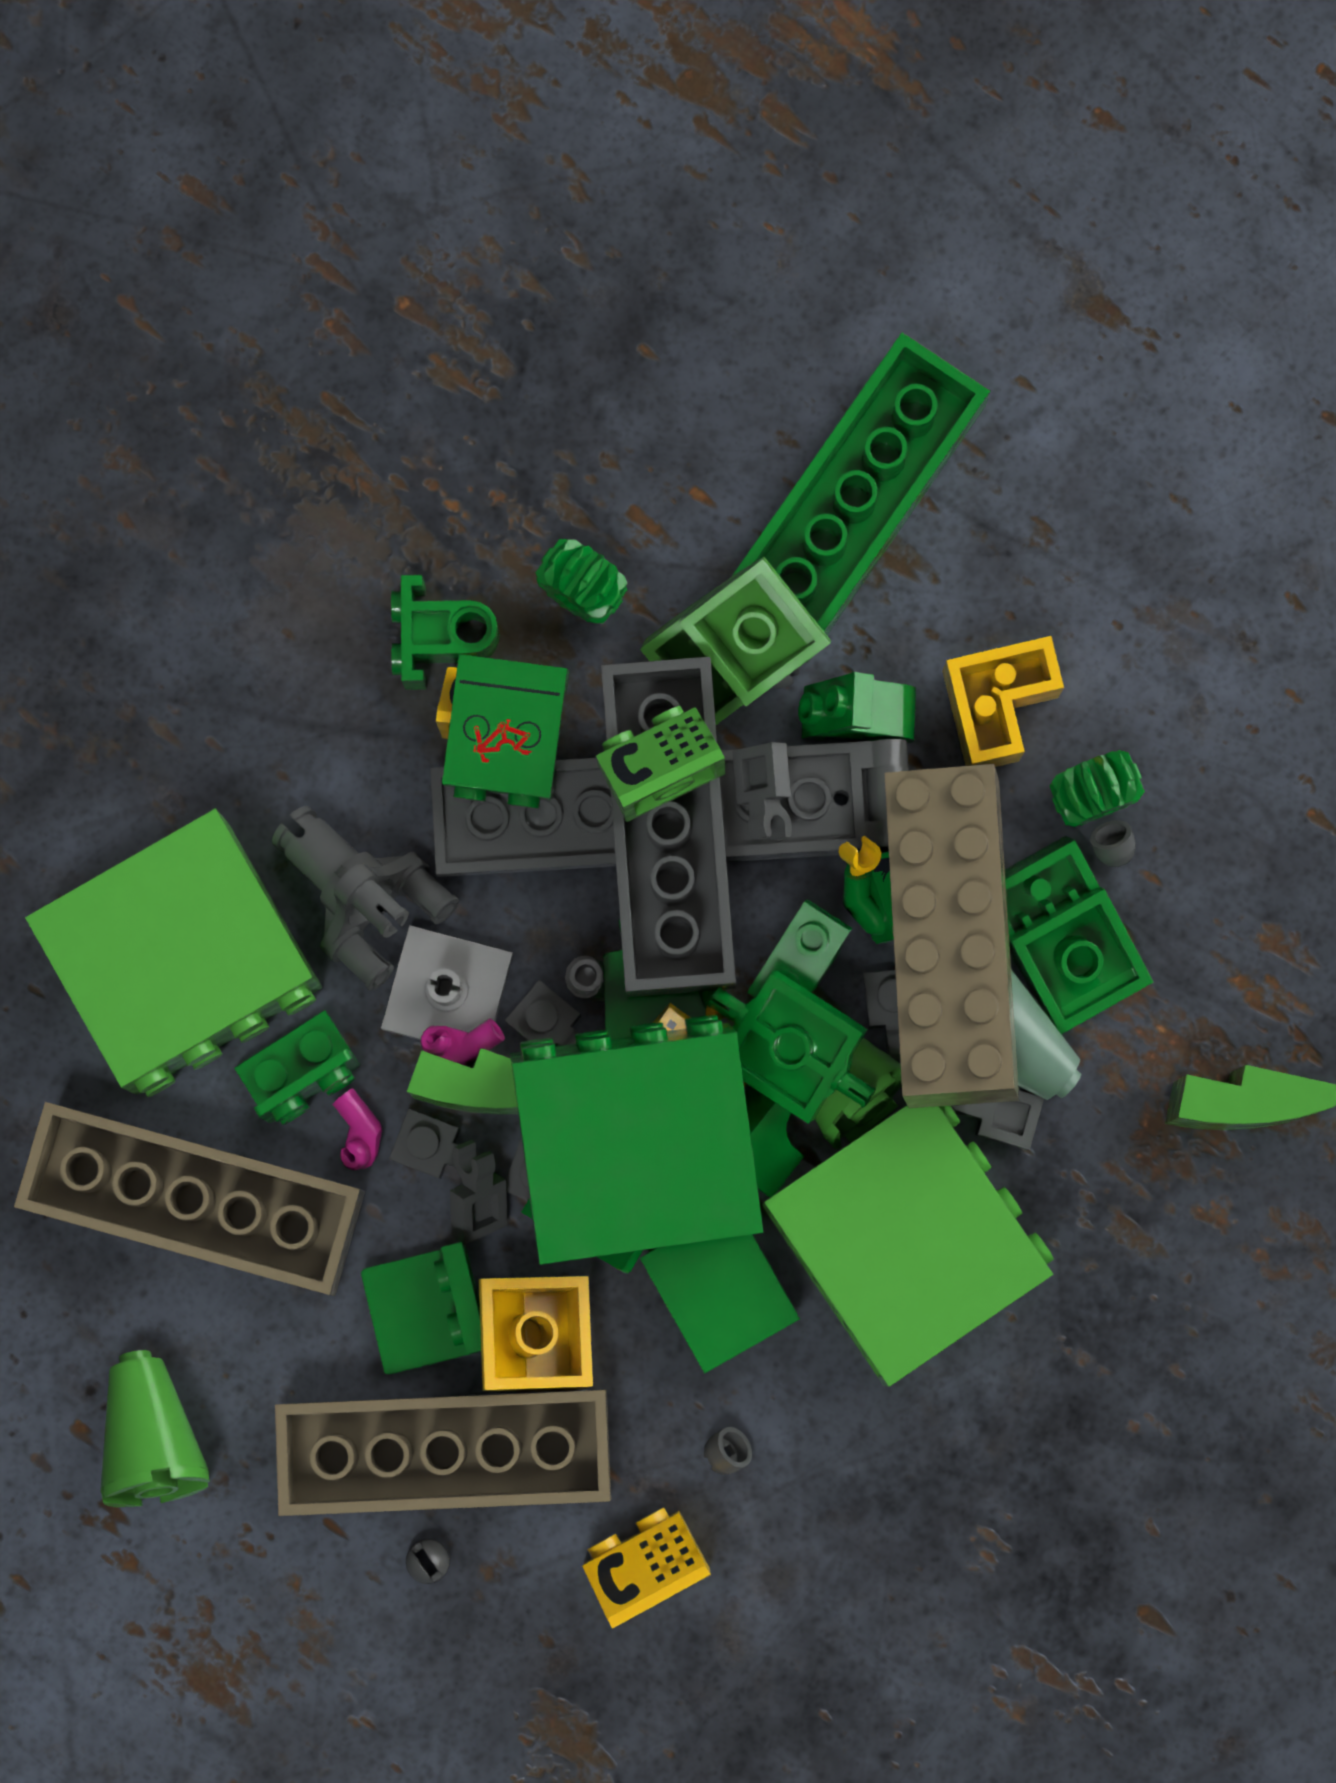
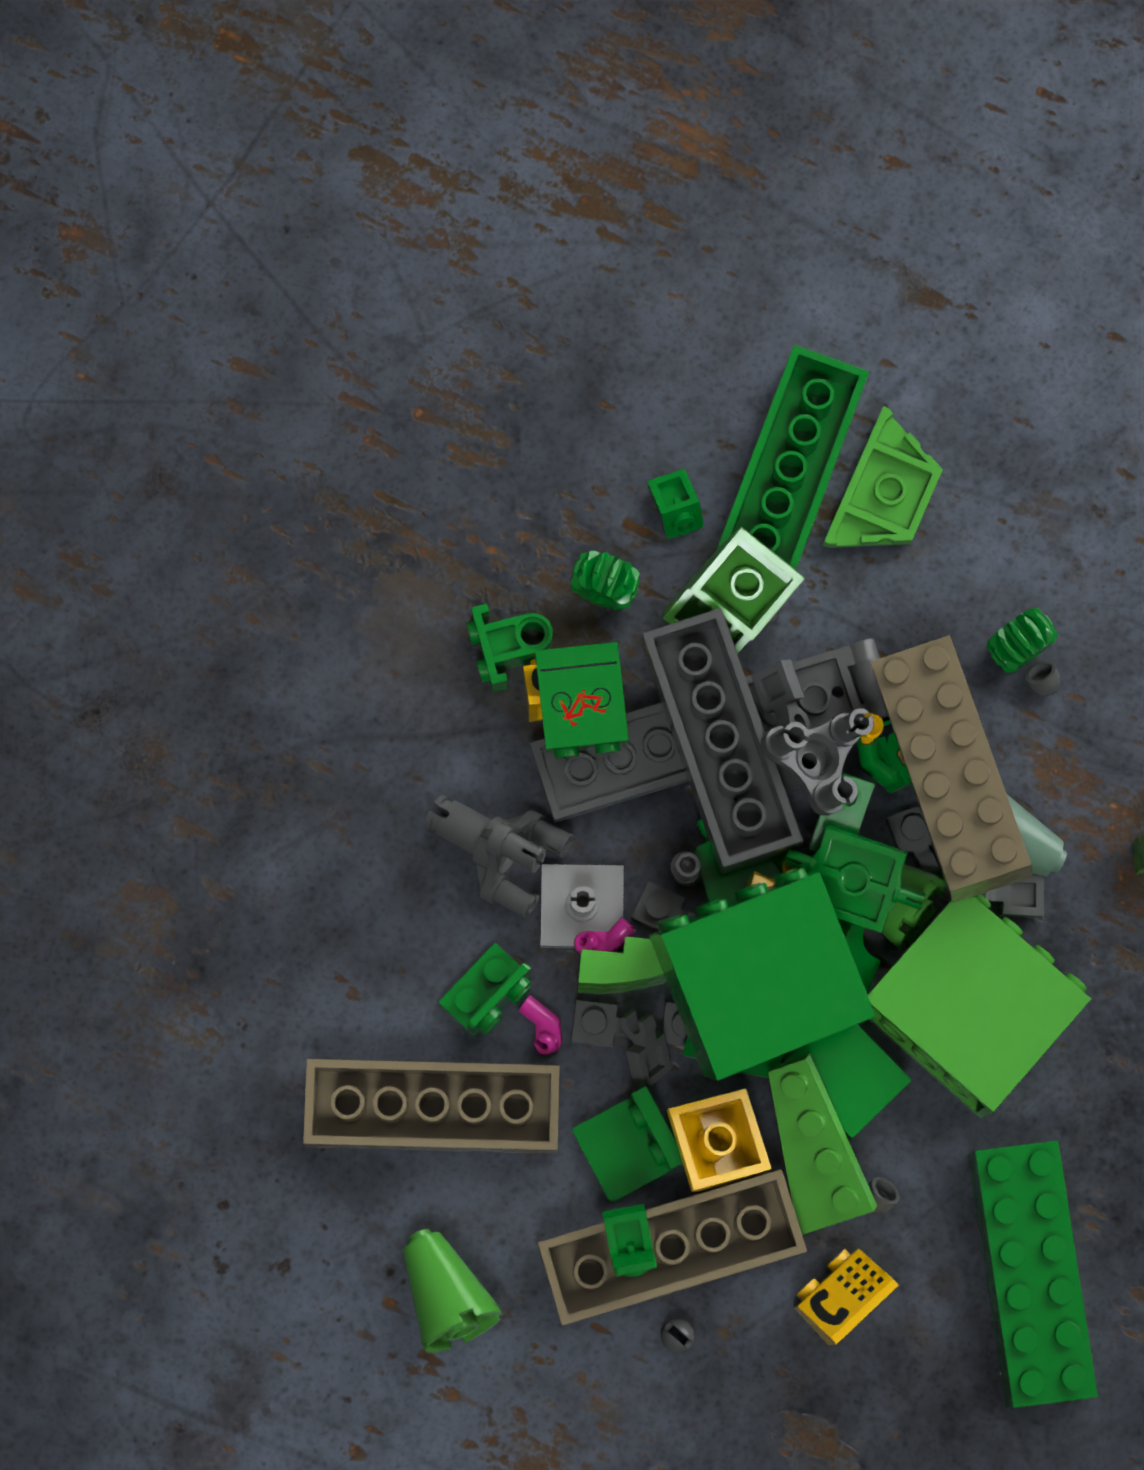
camera: 20 degrees left, 5 degrees down
bright green brick [25,808,323,1097] -> none
bright green slope [596,706,725,822] -> none
green pin [798,672,916,744] -> none
yellow brick [942,636,1064,767] -> none
green slope [1005,836,1153,1034] -> none
none -> green bracket [602,1204,657,1277]
none -> green bracket [647,468,704,539]
none -> dark grey wheel [760,708,874,816]
none -> bright green wing [768,1053,877,1235]
none -> bright green wing [823,406,943,548]
none -> green brick [968,1141,1098,1408]

